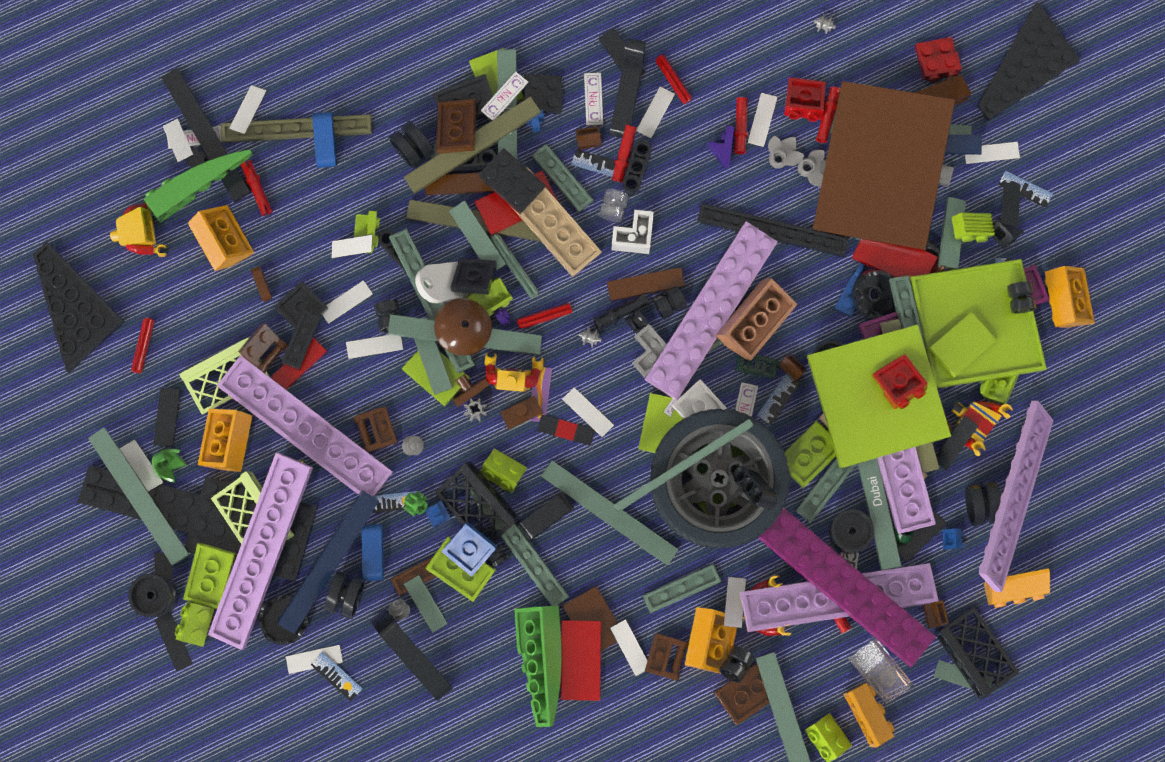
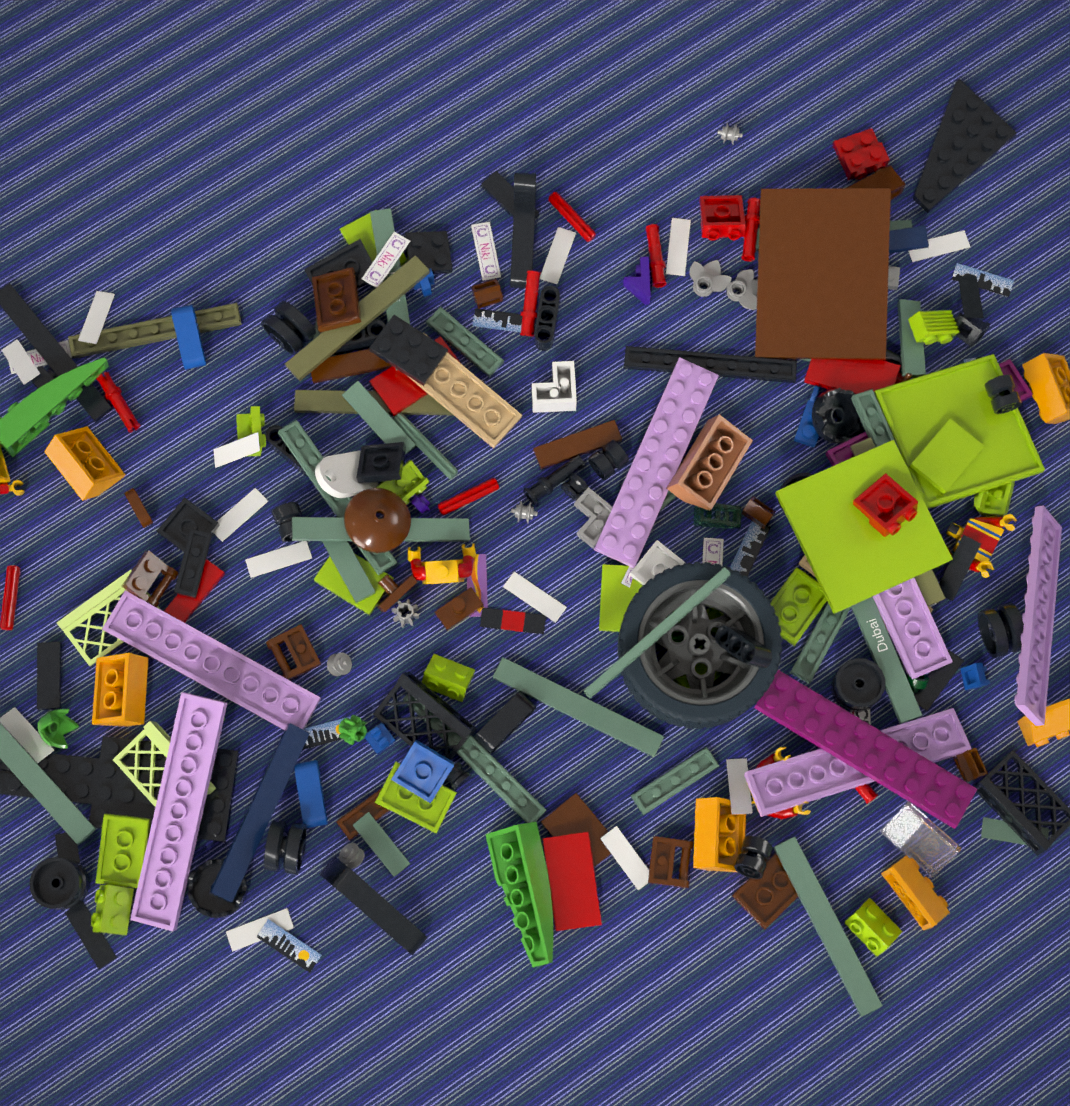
camera: 10 degrees left, 5 degrees down
clear wheel [599,189,629,223] -> none

